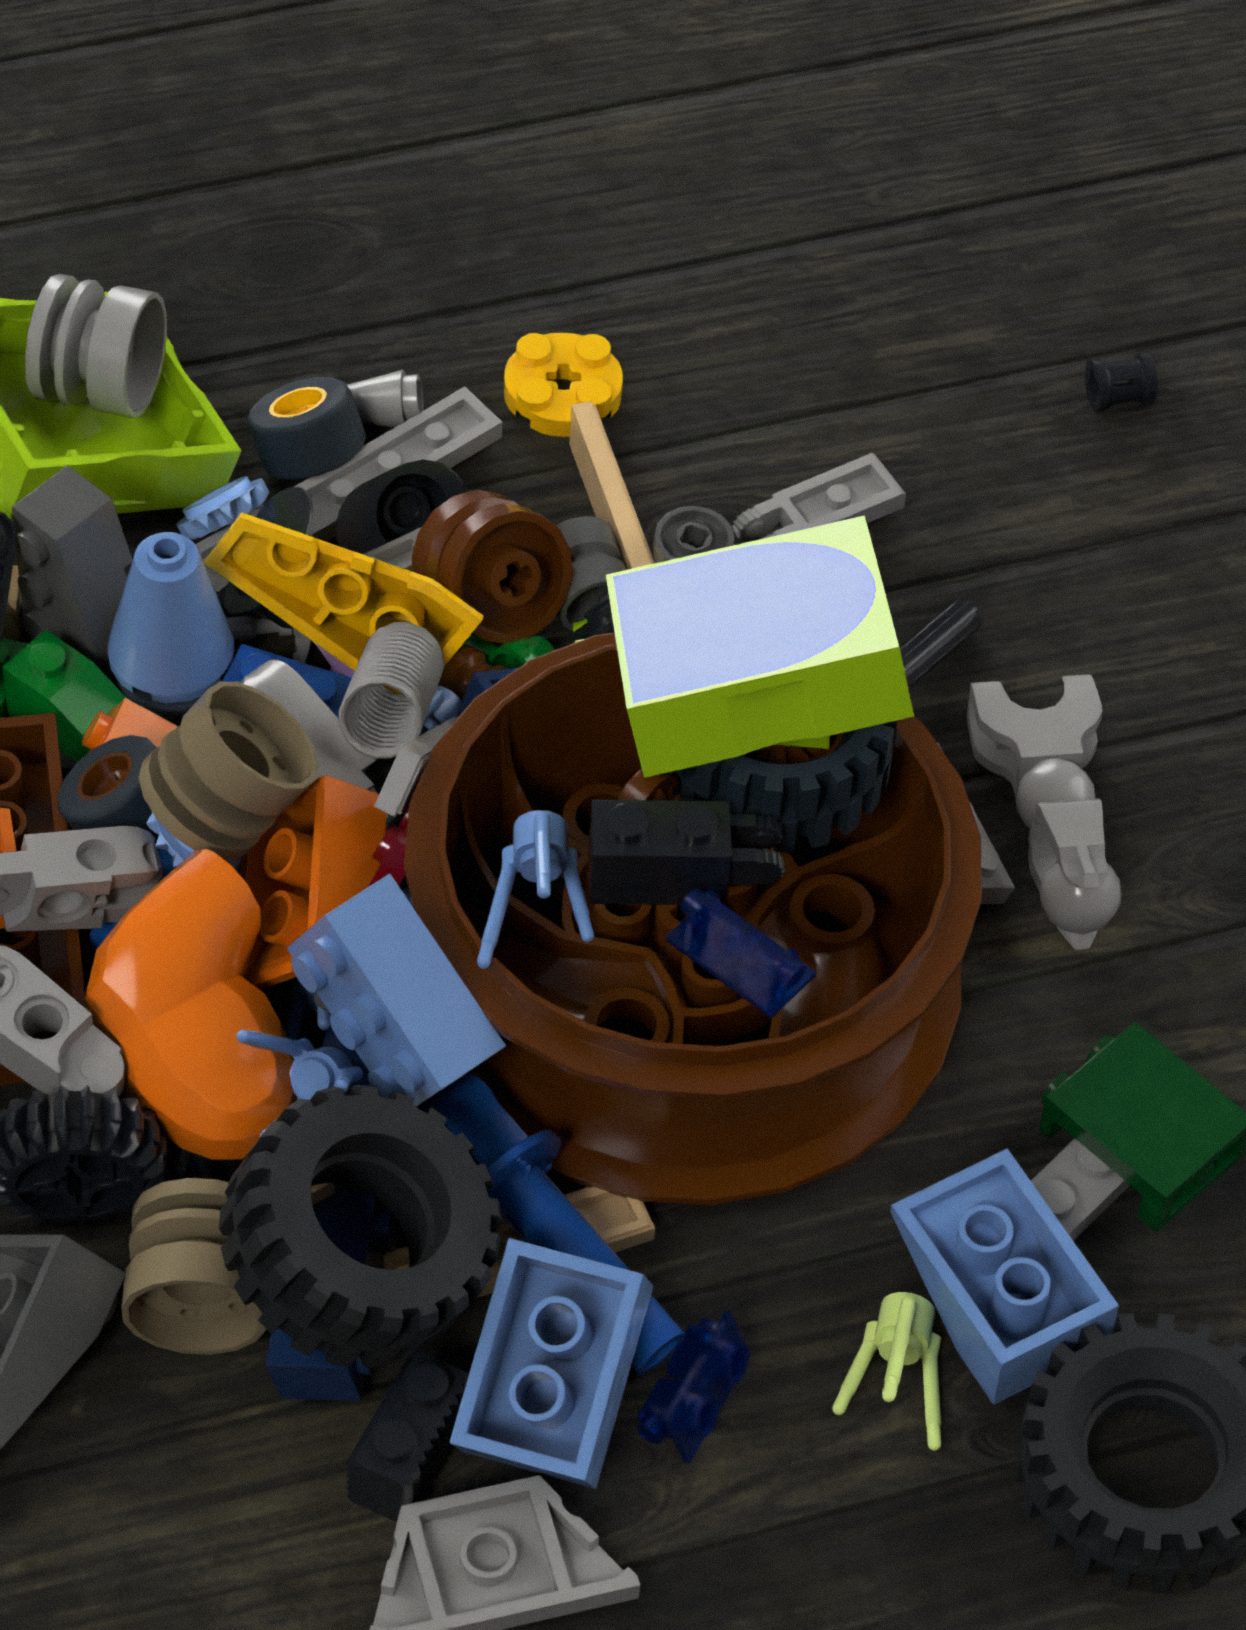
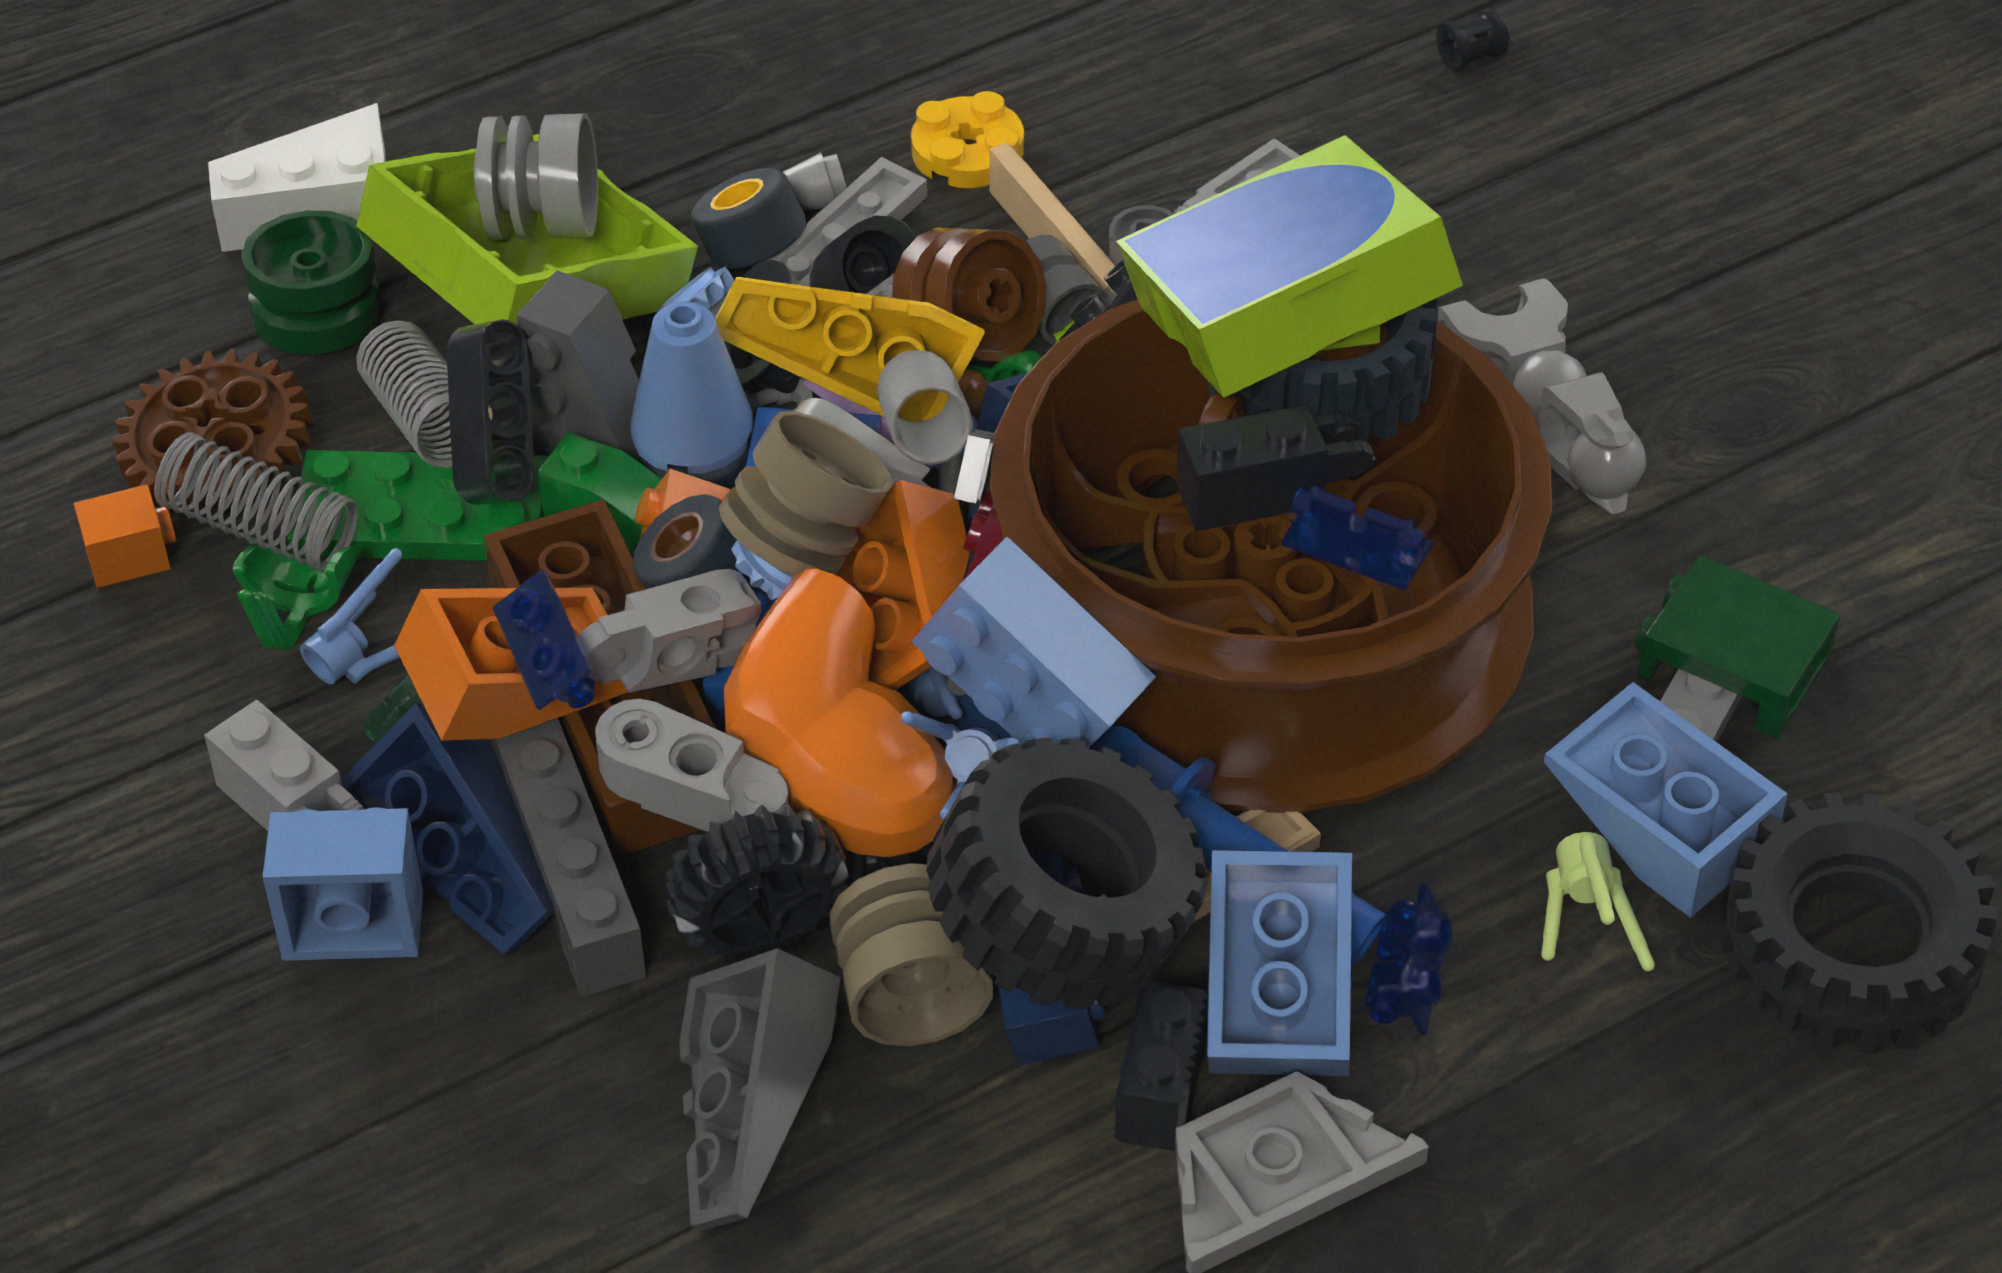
camera: 10 degrees left, 5 degrees down
medium blue plant [477,810,594,969] -> none

